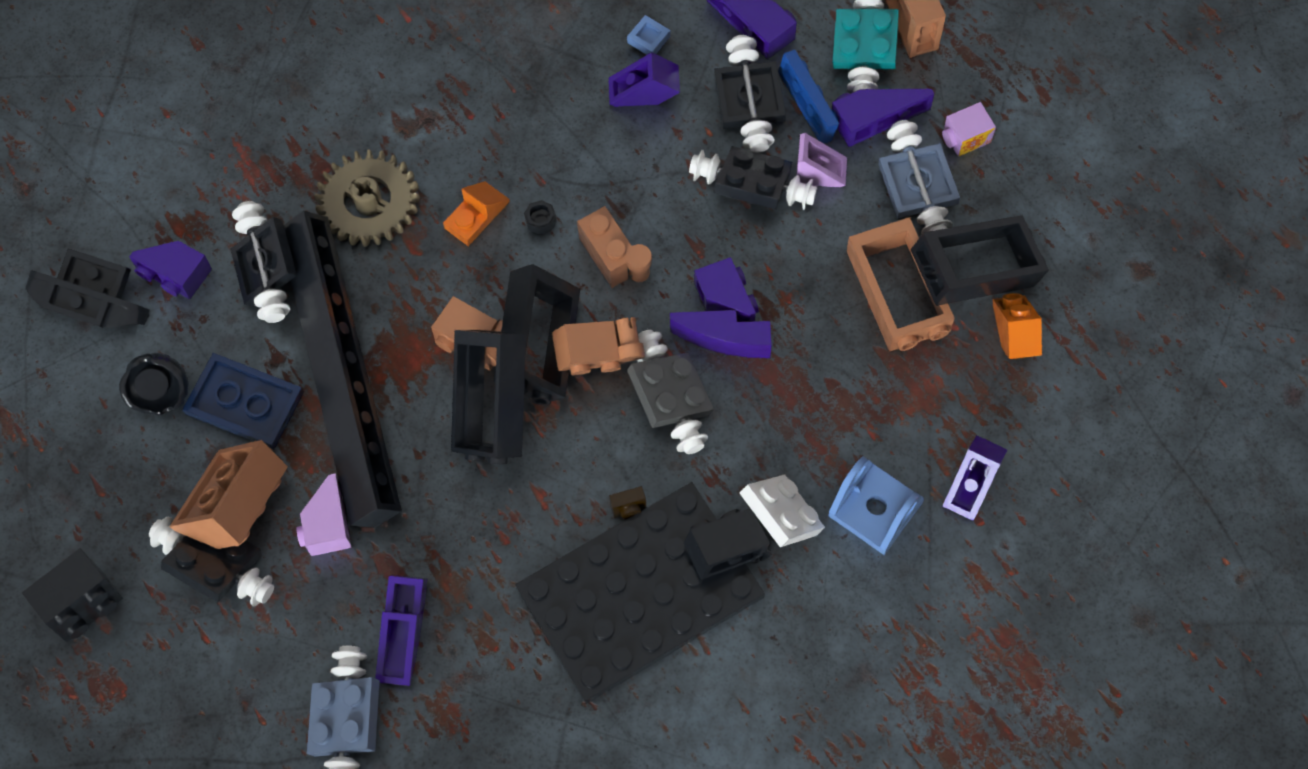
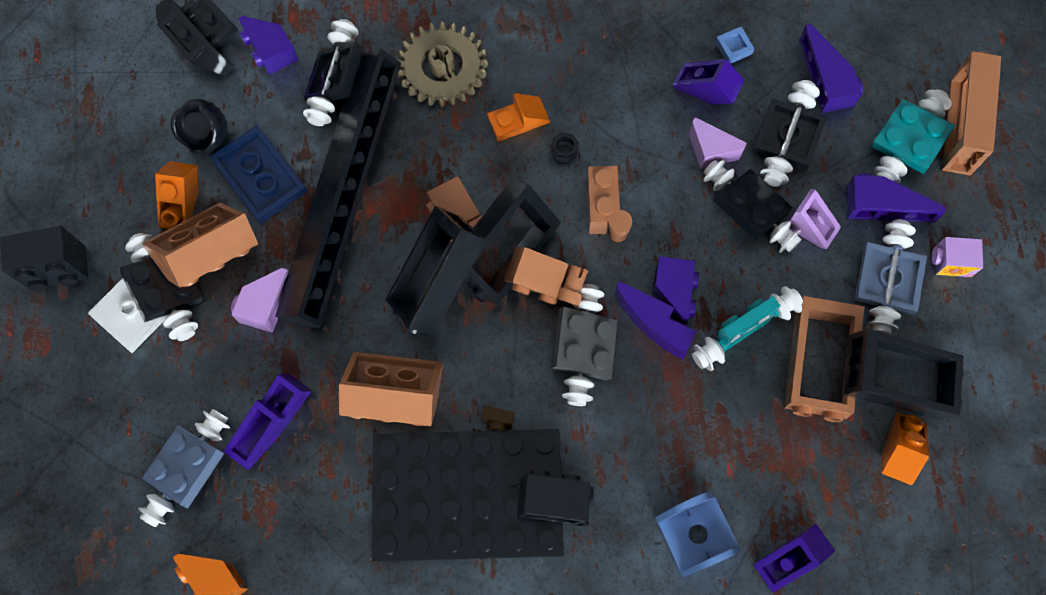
camera: 30 degrees right, 5 degrees up
white plate [740,475,825,547] -> none
blue plate [778,50,839,144] -> none
none -> white plate [88,278,169,353]
none -> orange slope [155,161,199,229]
none -> nougat slope [339,352,443,426]
none -> lavender slope [689,117,747,170]
none -> plate [692,286,803,371]

